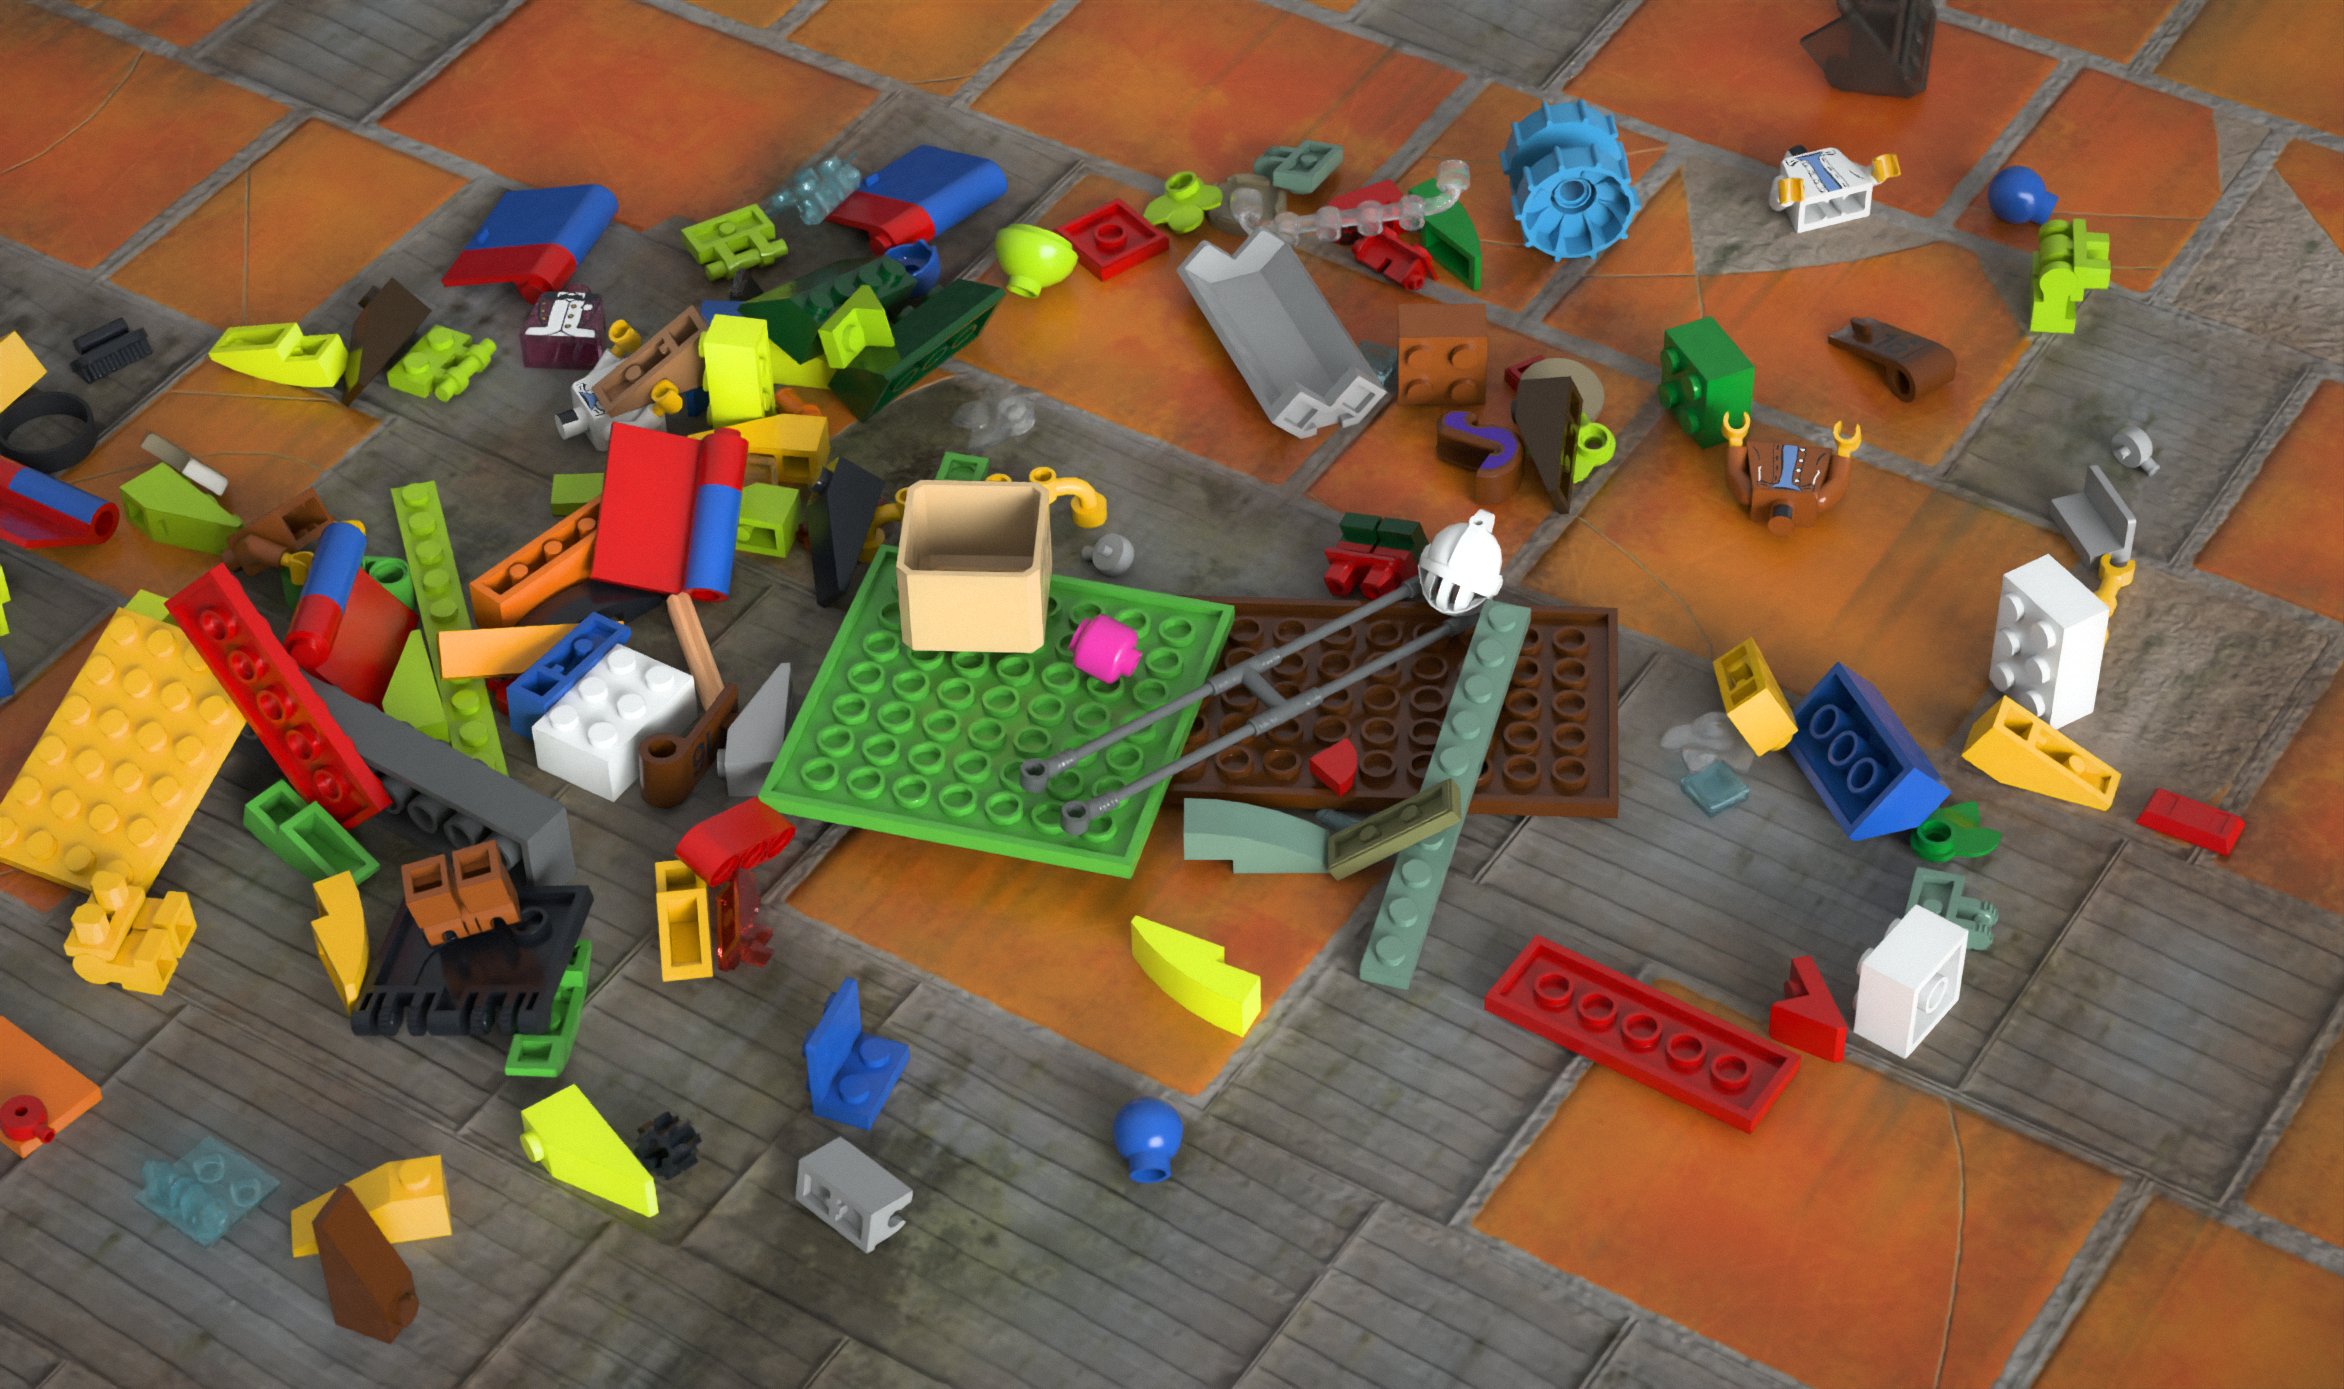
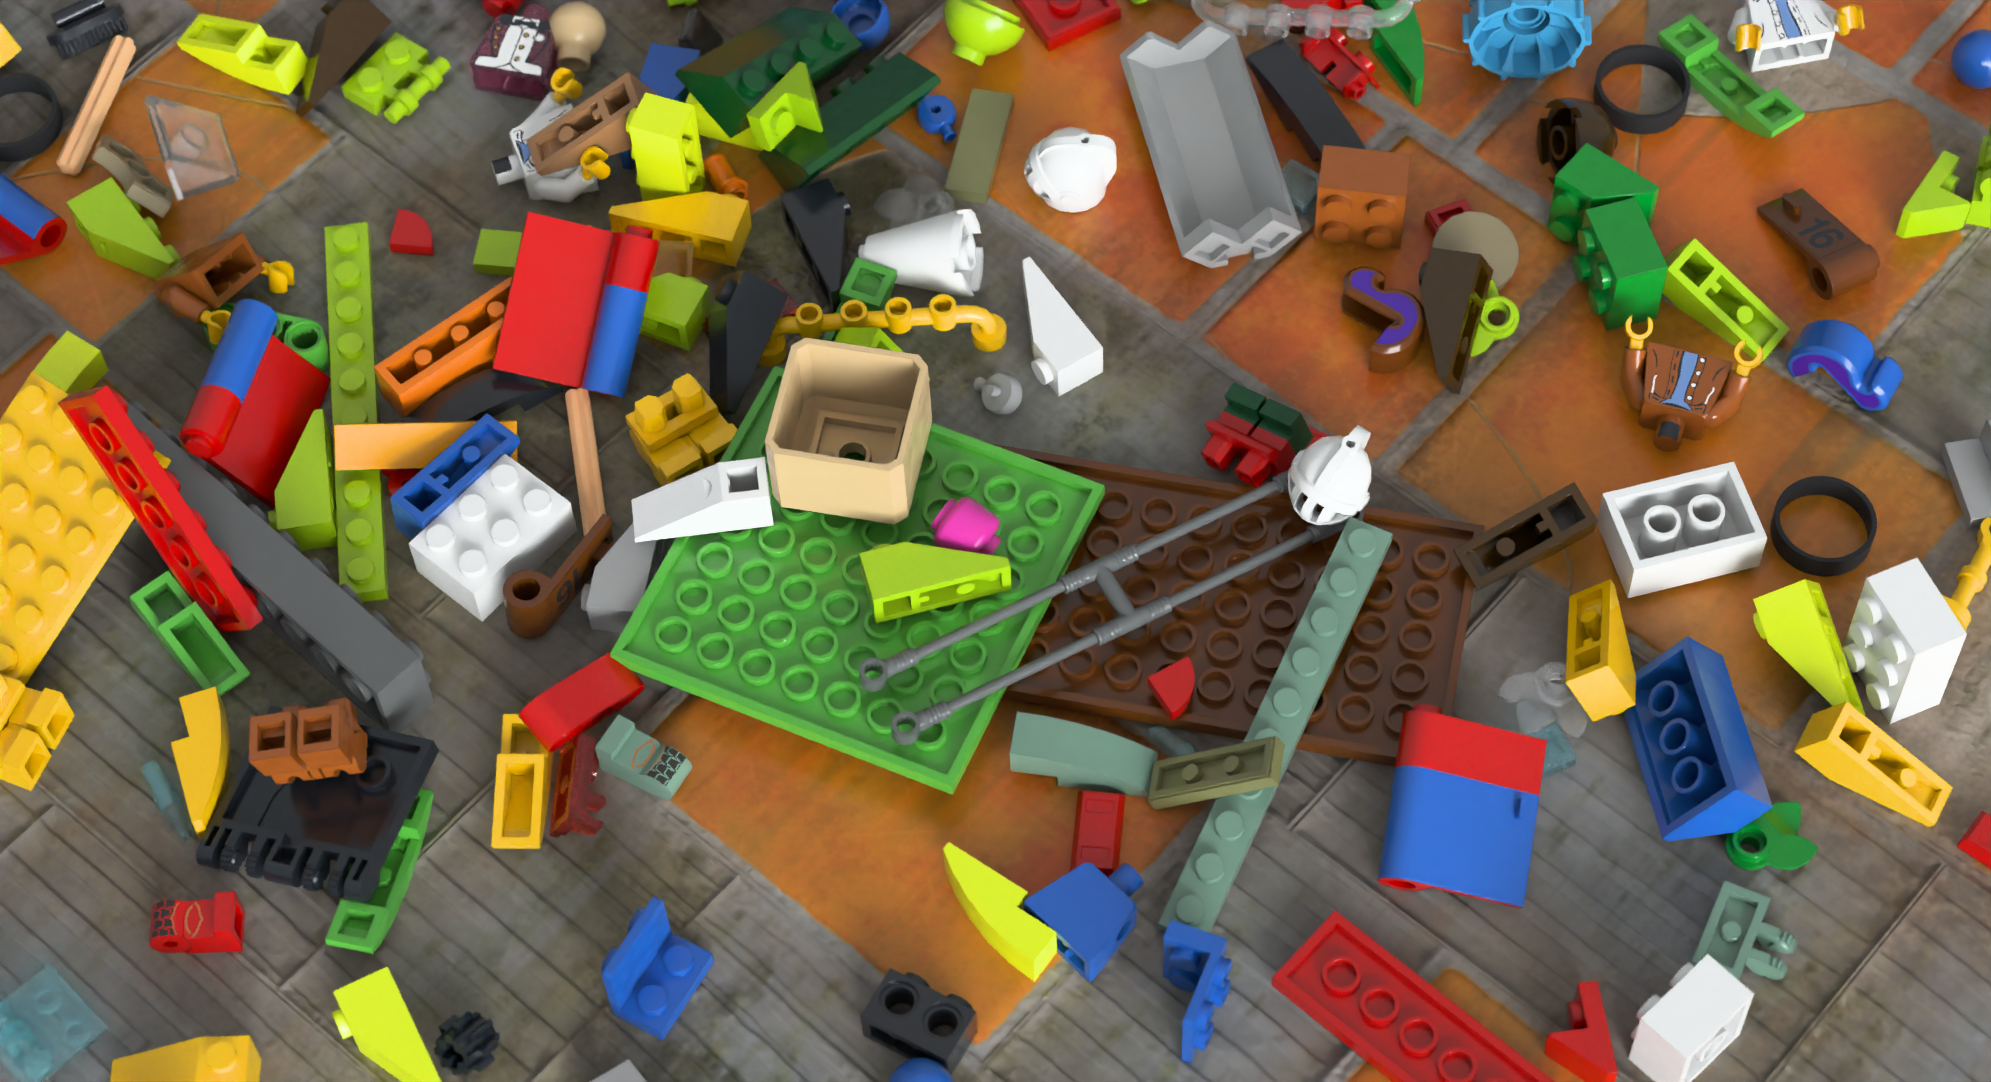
camera: 10 degrees right, 15 degrees up
none -> light nougat axle [56,35,136,176]
none -> clear light blue piece [140,761,192,842]
none -> clear slope [144,95,240,201]
none -> red leg [149,891,245,954]
none -> red tile [389,209,435,256]
none -> tan piece [548,1,606,72]
none -> sand green leg [595,714,693,800]
none -> yellow hips [625,373,738,487]
none -> white slope [631,457,774,542]
none -> black slope [780,178,851,314]
none -> white cone [858,209,983,297]
none -> lime slope [859,542,1012,623]
none -> black brick [860,968,978,1075]
none -> blue piece [916,95,957,142]
none -> olive tile [944,88,1014,204]
none -> white slope [1022,256,1103,397]
none -> white helmet [1024,127,1117,213]
none -> blue torso [1024,862,1143,983]
none -> red tile [1070,791,1125,877]
none -> blue bracket [1163,919,1232,1063]
none -> black slope [1245,38,1366,162]
none -> door [1378,704,1547,909]
none -> dark brown slope [1453,482,1598,591]
none -> dark brown cylinder [1537,98,1618,184]
none -> green slope [1547,143,1660,247]
none -> black tyre [1593,44,1691,135]
none -> white brick [1597,461,1767,598]
none -> bright green slope [1658,14,1805,138]
none -> lime slope [1662,238,1790,361]
none -> neon yellow slope [1753,579,1866,716]
none -> black tyre [1770,476,1877,577]
none -> blue animal [1786,319,1903,411]
none -> lime slope [1895,150,1971,238]

